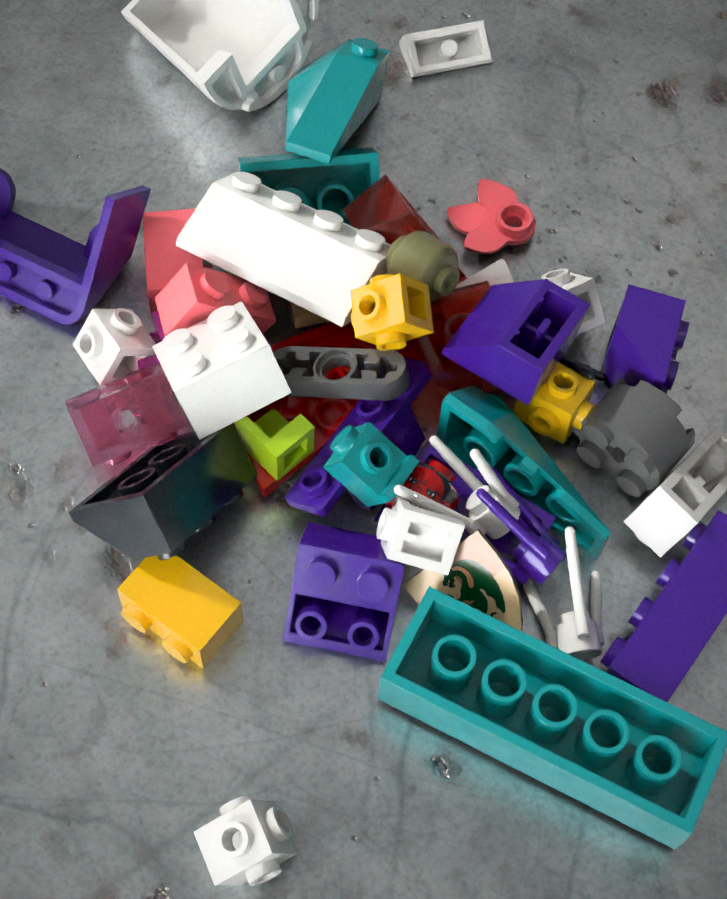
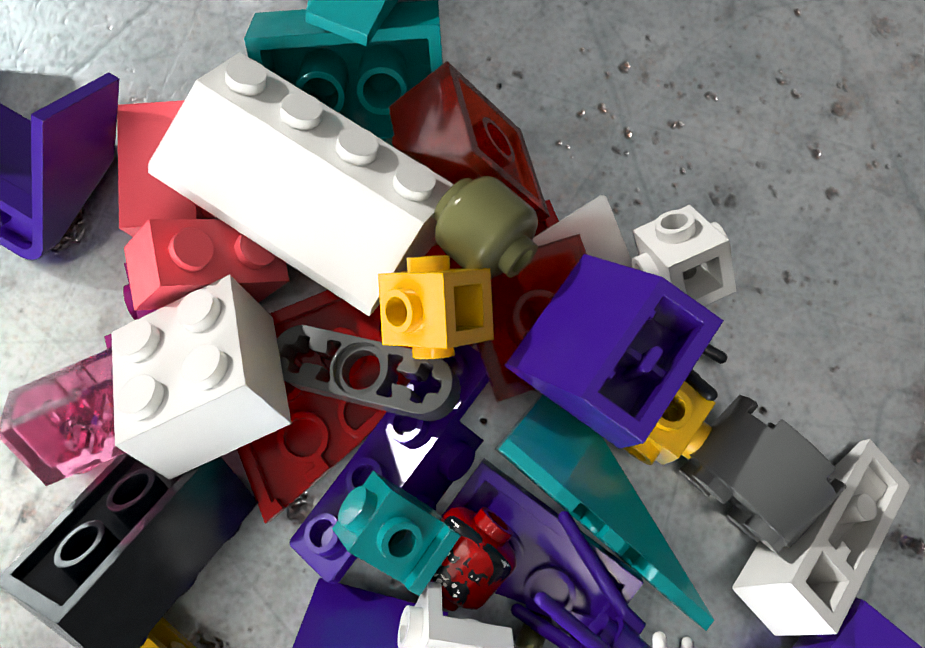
camera: 10 degrees right, 20 degrees up
white brick [73,308,156,385] -> none
lime panel [235,409,315,481] -> none
white plant [394,435,520,539] -> none
coral plate [447,179,536,254] -> none
dark purple slope [600,284,690,394] -> none

